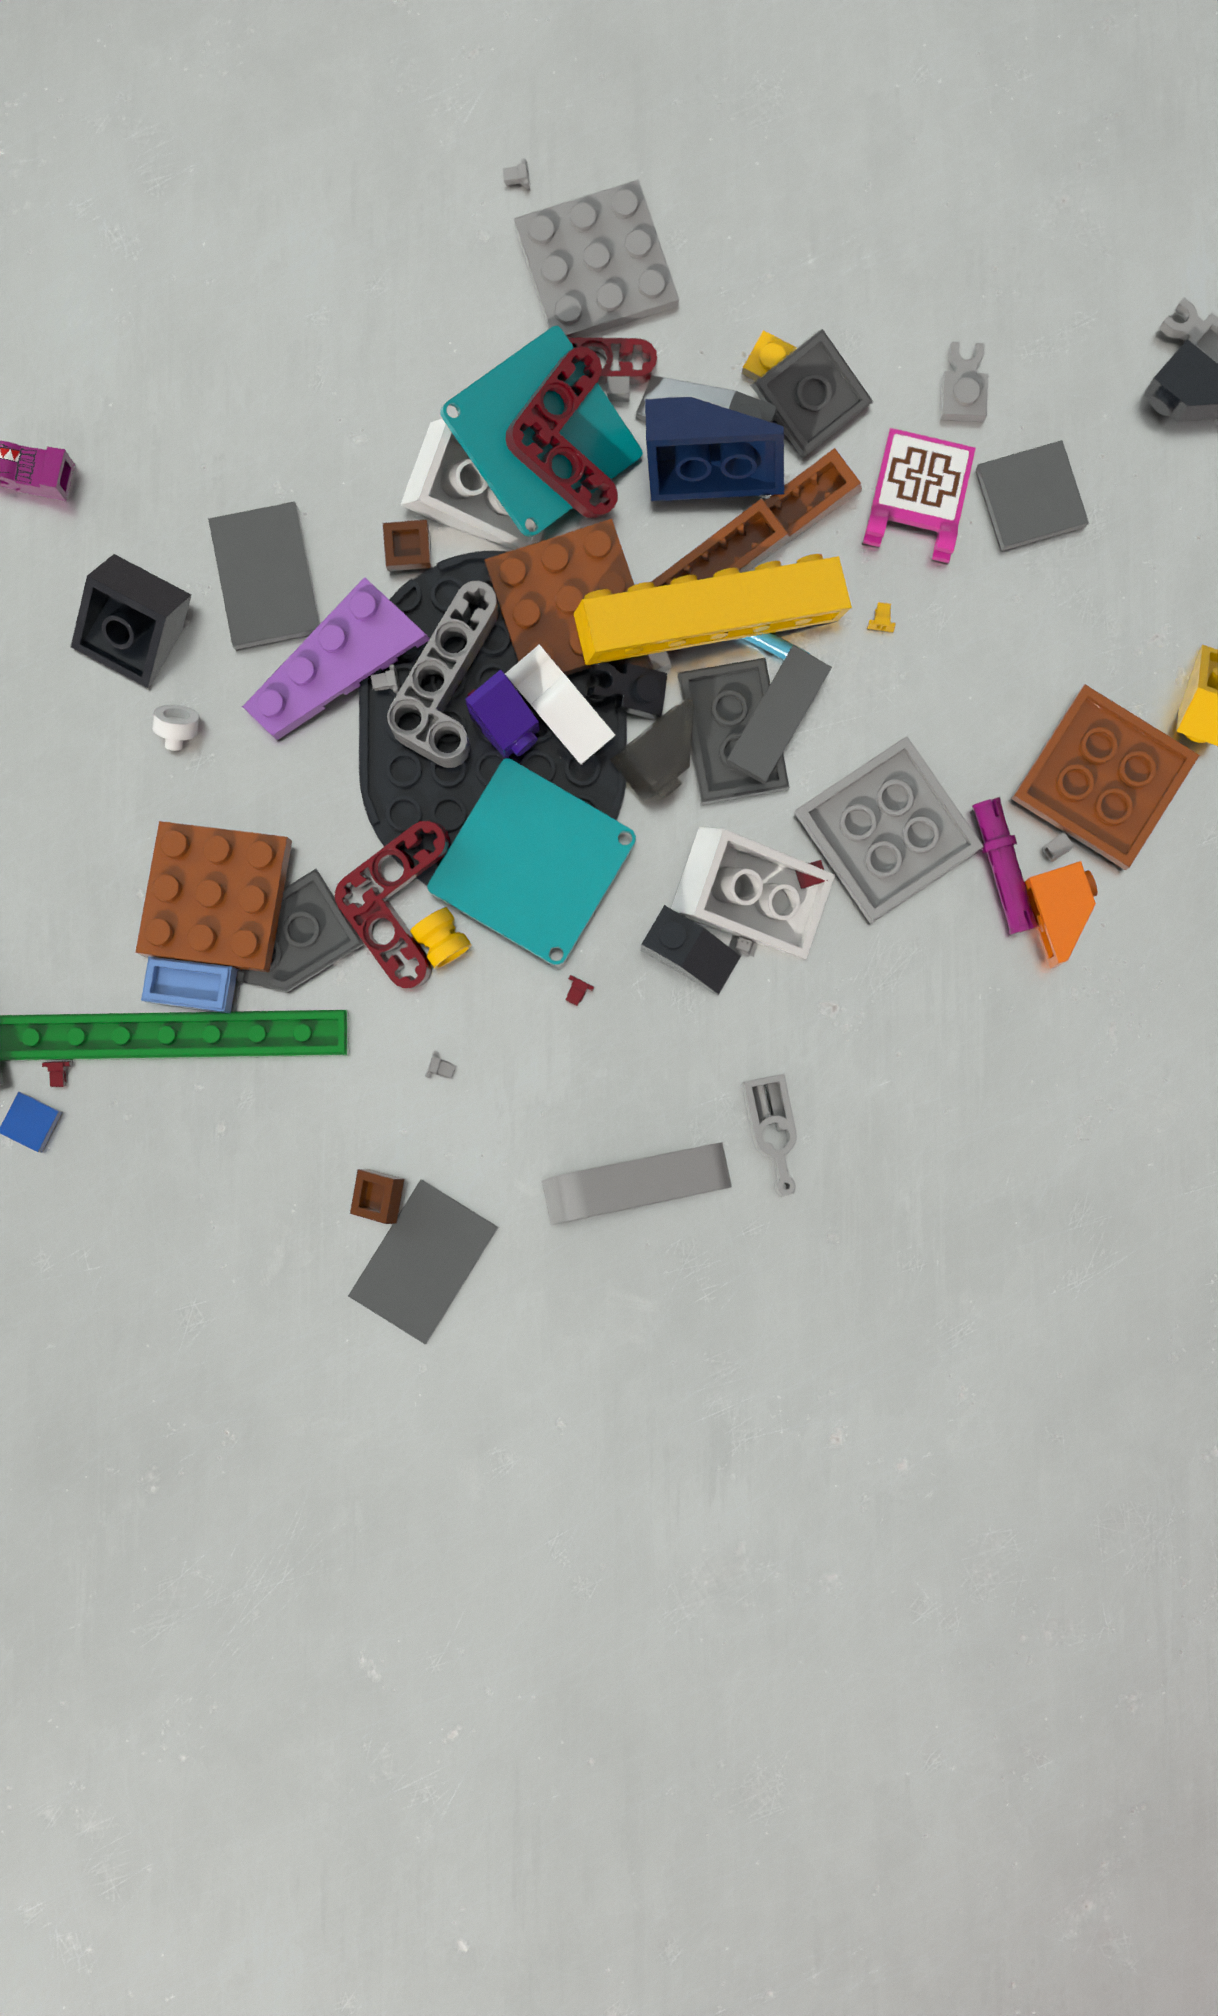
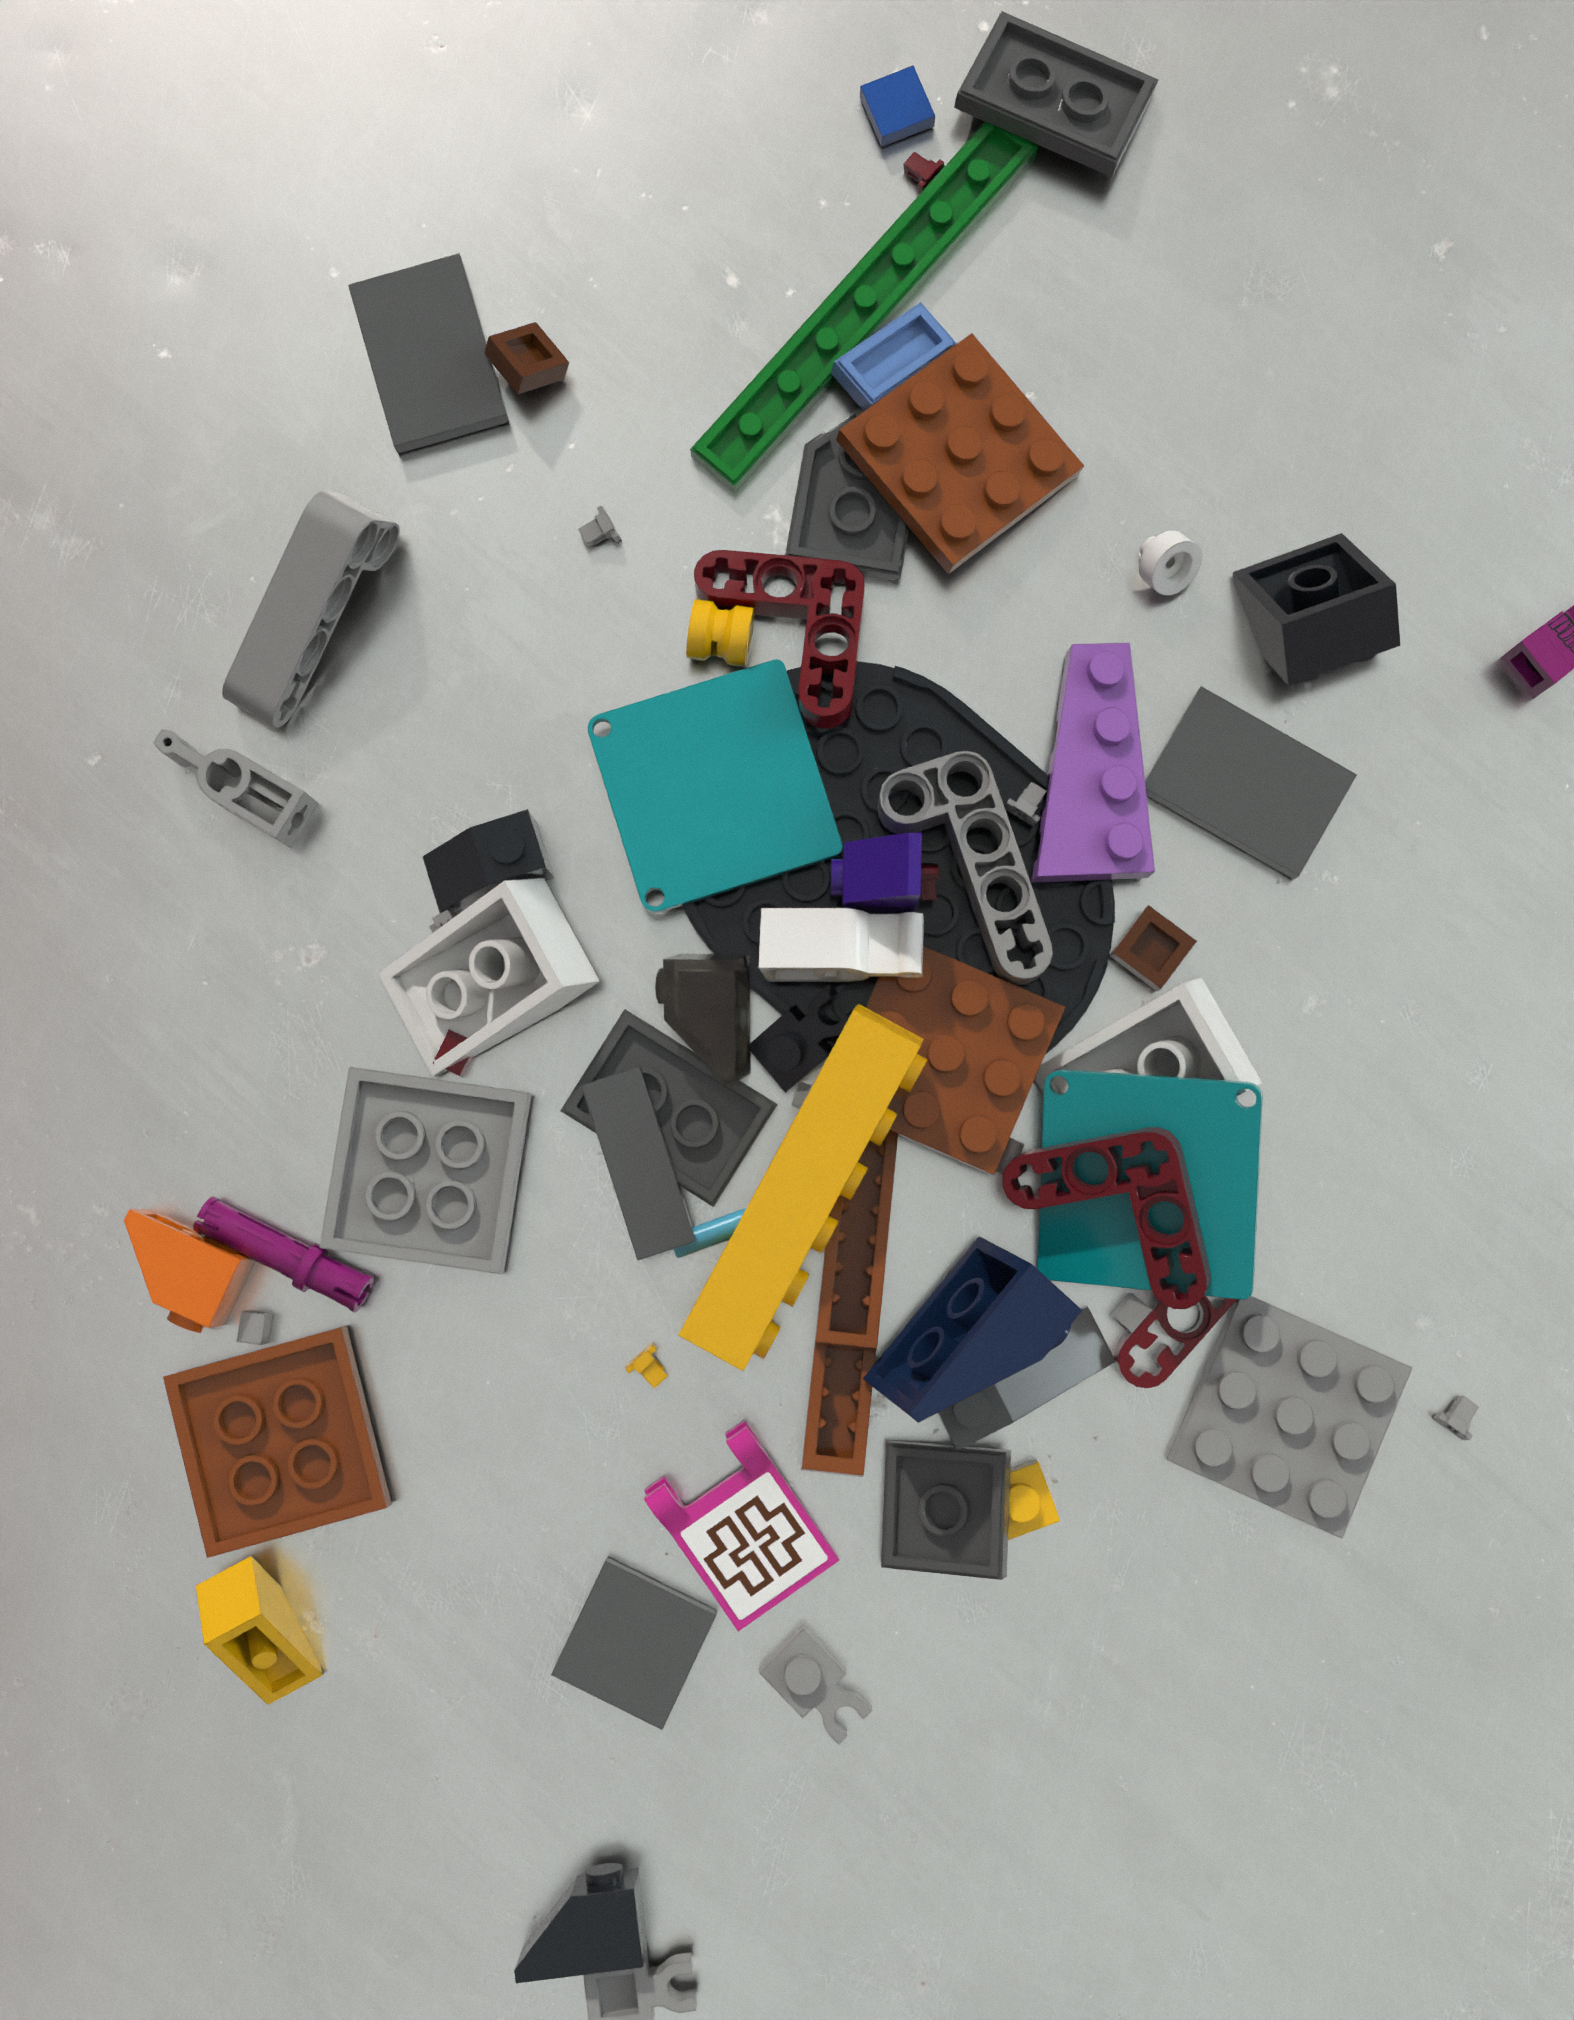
camera: 135 degrees right, 0 degrees up
dark red piece [565,975,595,1006] -> none

